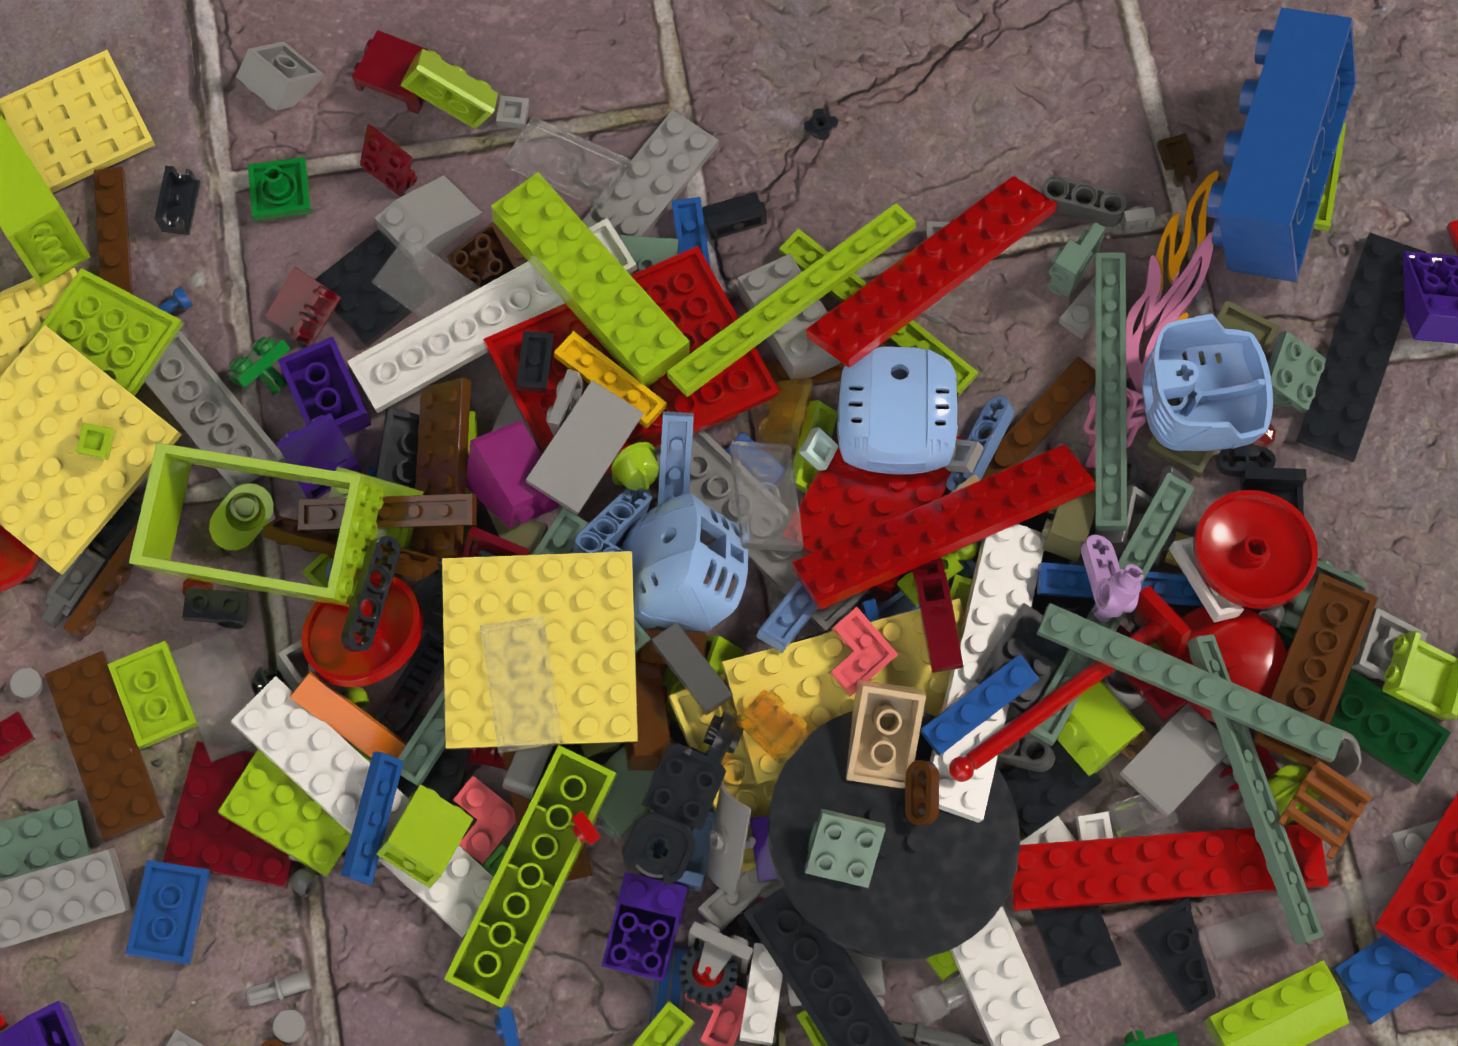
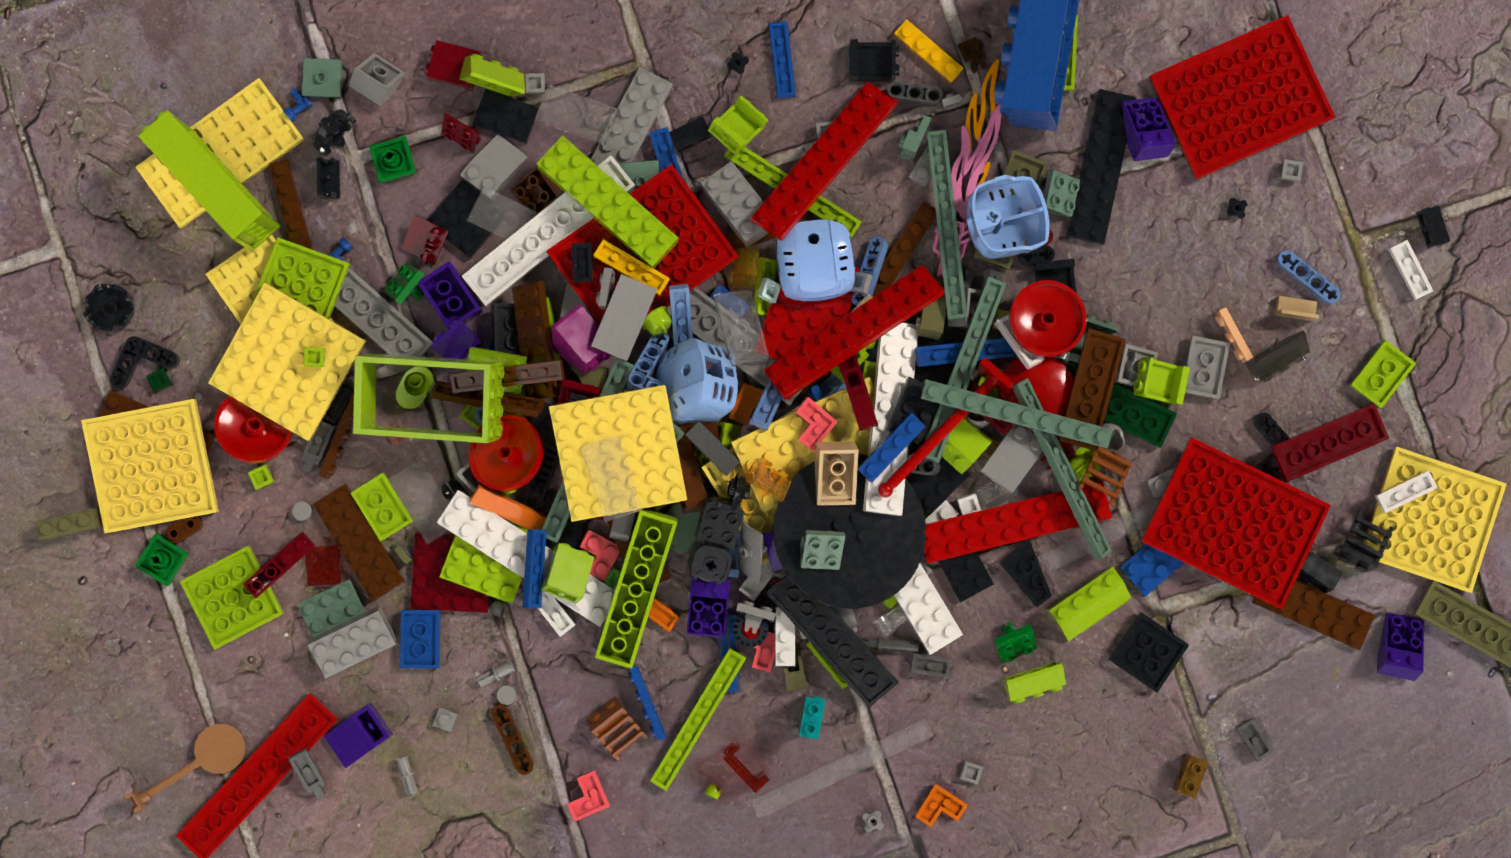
camera: 10 degrees left, 15 degrees up
black plate [182,588,249,629] -> none
black beam [341,535,400,653] -> none
red plate [571,811,602,845] -> none
lime plate [667,203,916,397] -> none
reddish brown plate [905,760,939,826] -> none
lavender piece [1081,535,1144,622] -> none
none -> blue piece [283,89,313,122]
none -> sand green plate [302,58,343,99]
none -> clear red hinge [306,545,342,586]
none -> black plate [312,109,356,157]
none -> olive tile [394,545,413,564]
none -> black plate [473,89,540,144]
none -> white plate [538,591,576,637]
none -> orange tile [648,598,680,632]
none -> lime panel [708,96,769,155]
none -> orange plate [729,383,764,426]
none -> blue tile [768,21,796,99]
none -> black panel [849,39,899,81]
none -> yellow plate [894,19,964,84]

